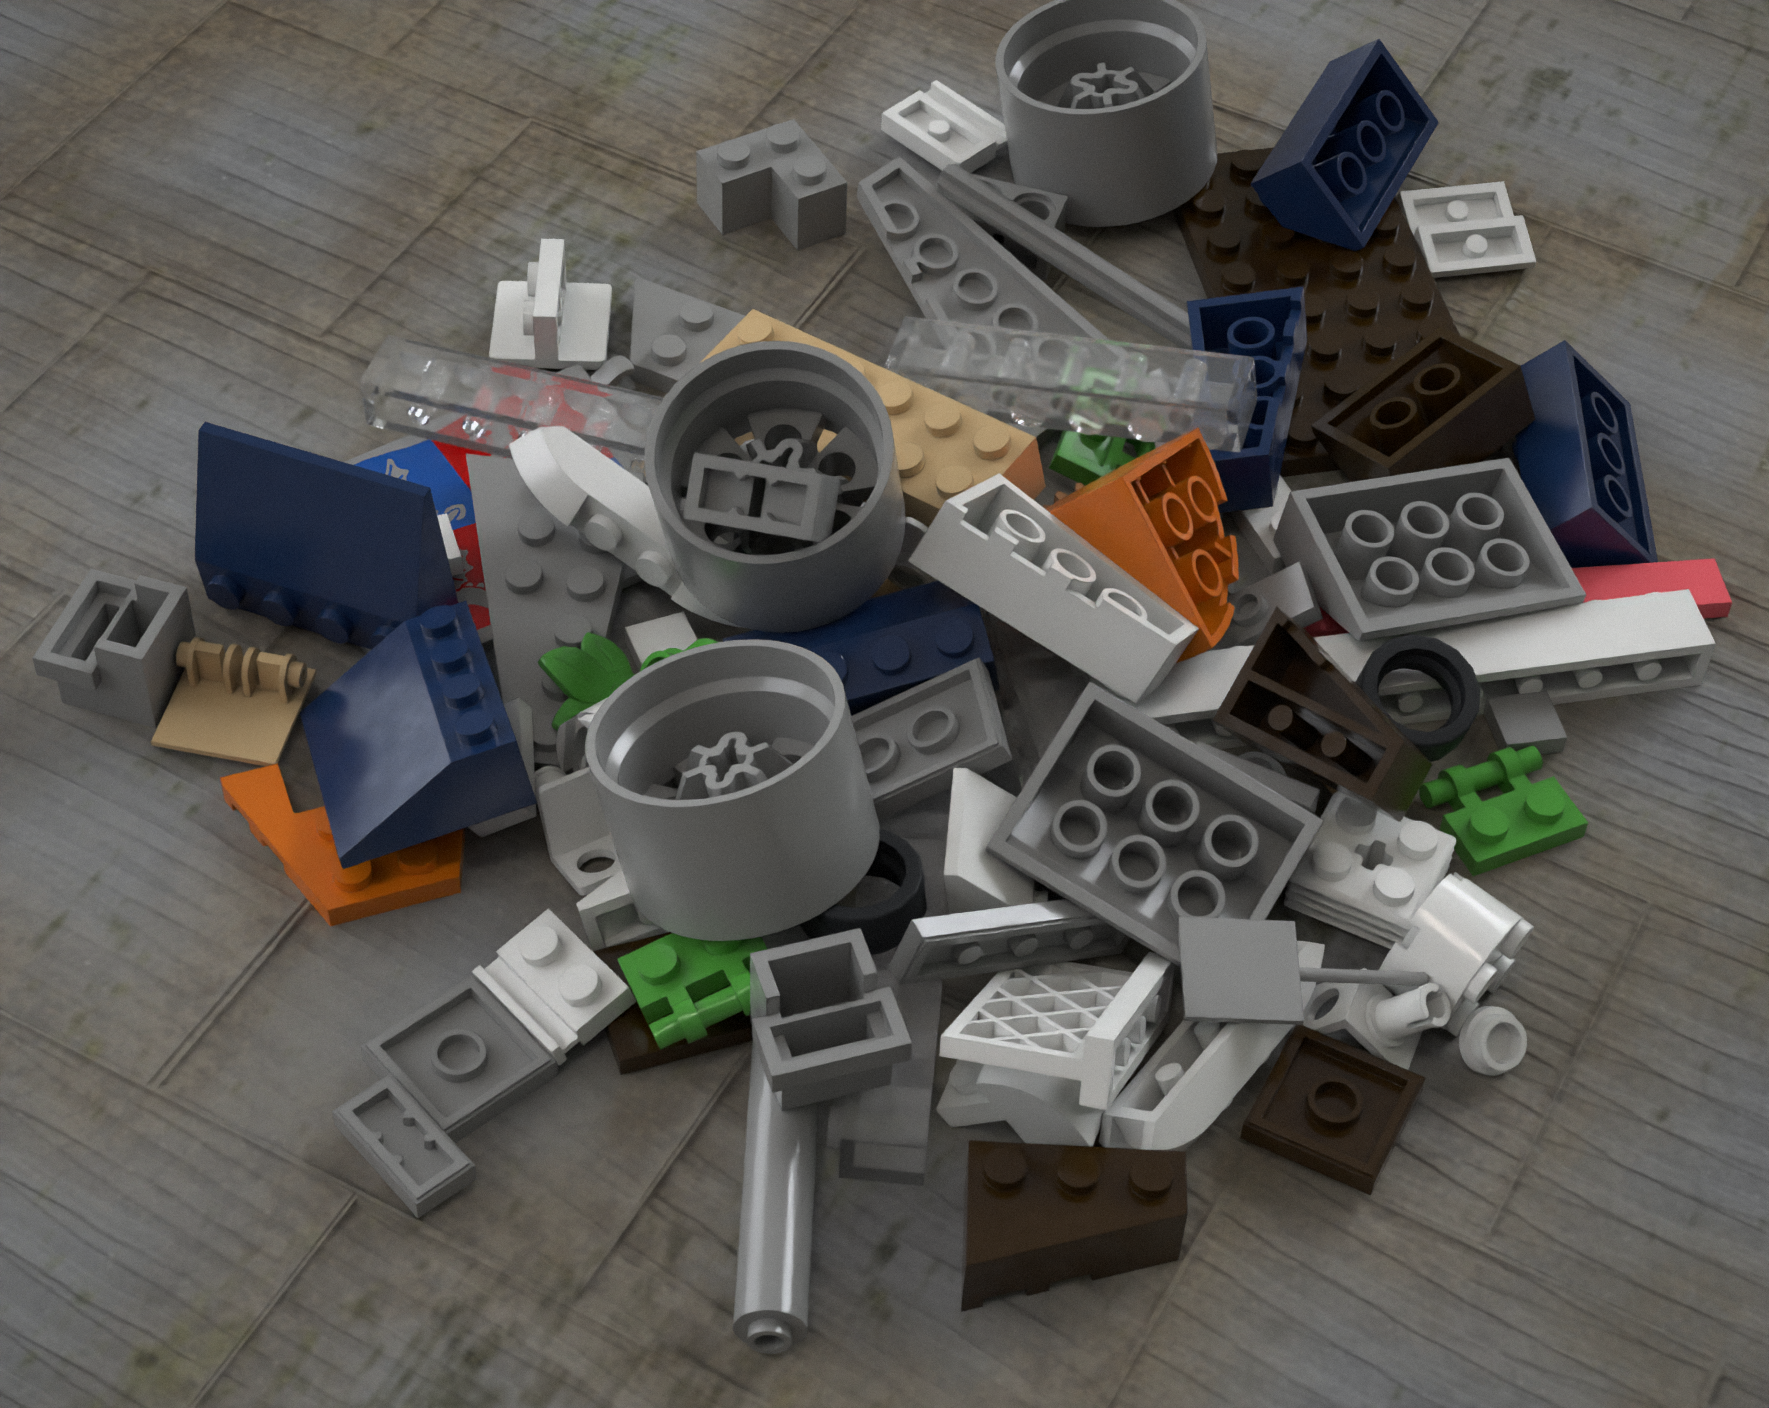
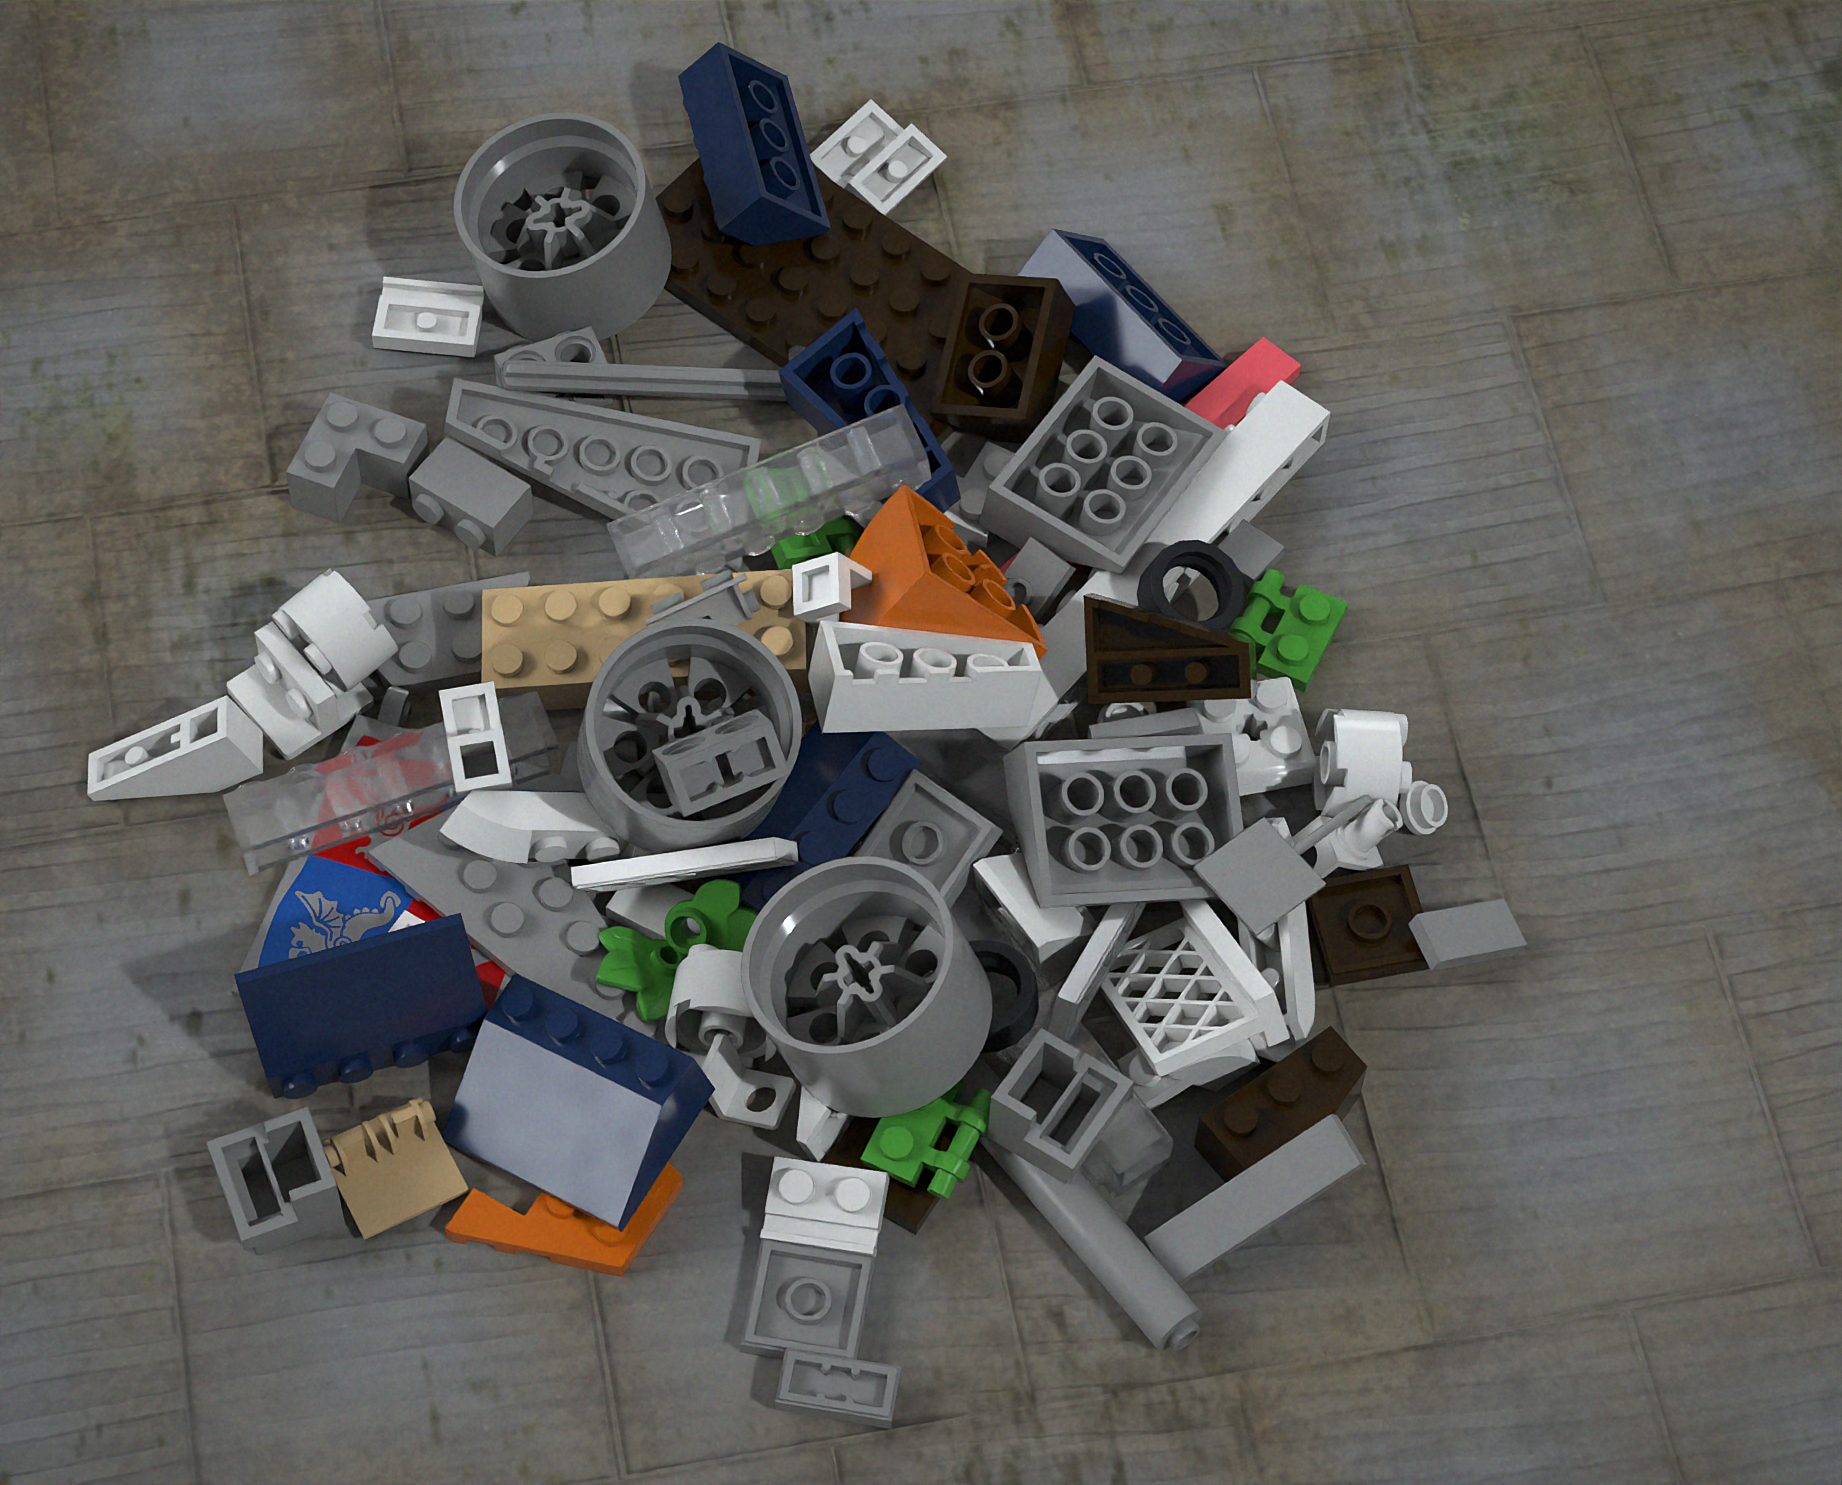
camera: 40 degrees left, 10 degrees up
none -> white slope [87,695,263,801]
none -> white brick [272,568,398,699]
none -> light grey brick [409,436,534,557]
none -> white brick [439,681,513,798]
none -> white tile [571,837,798,893]
none -> light grey hinge [644,569,760,626]
none -> white panel [792,552,872,628]
none -> light grey tile [1143,1114,1367,1286]
none -> light grey tile [1408,898,1527,971]

